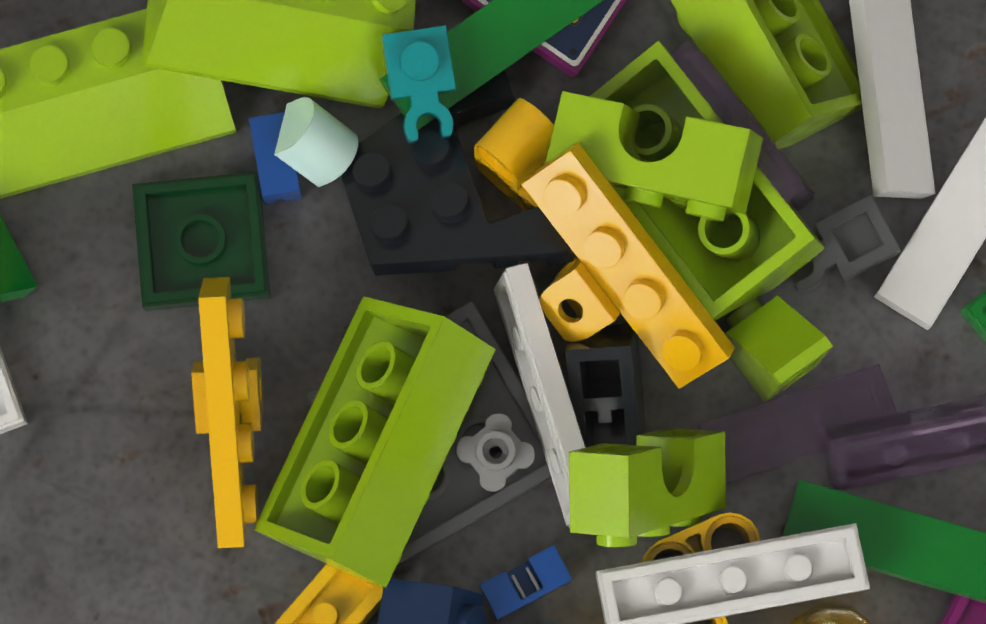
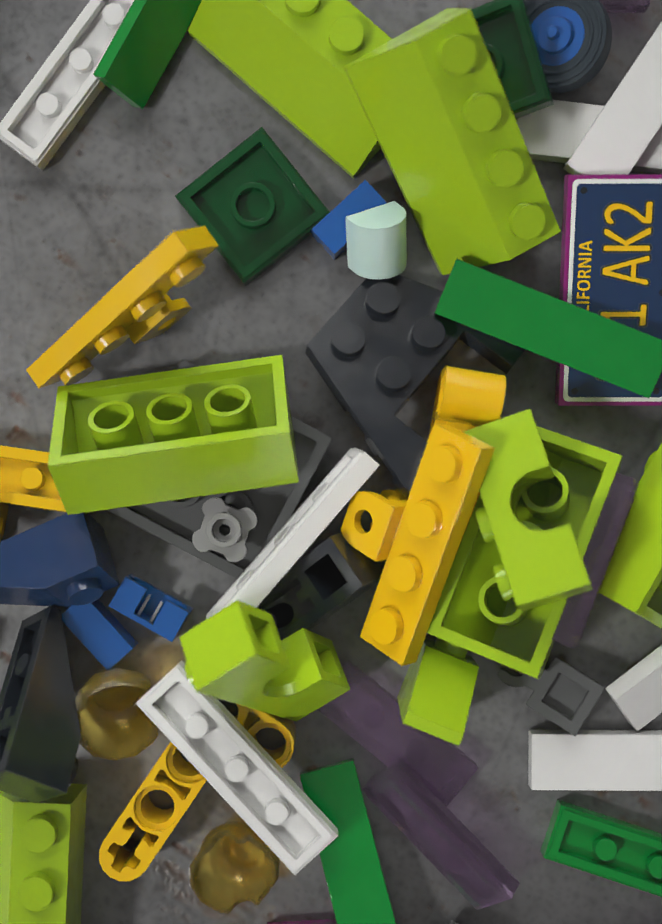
camera: 60 degrees right, 10 degrees up
teal plate [381,25,456,143] -> none

